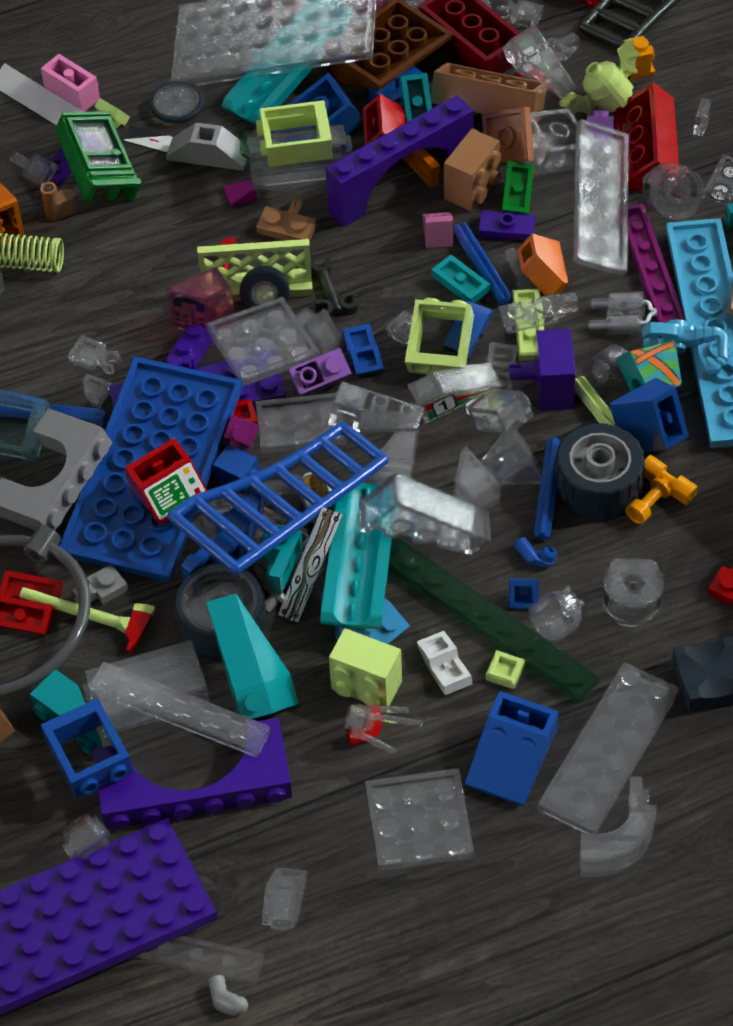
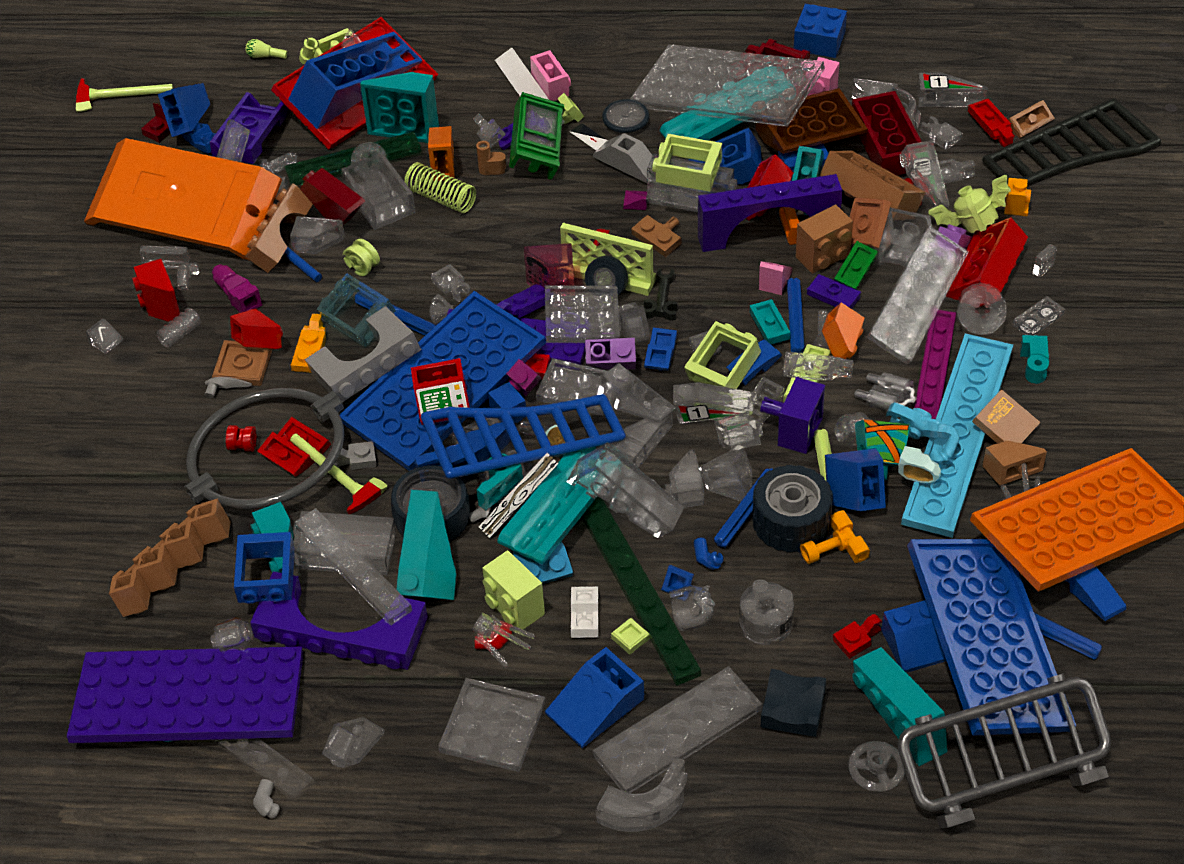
camera: 25 degrees right, 5 degrees down
none -> light aqua rock [898,446,941,483]

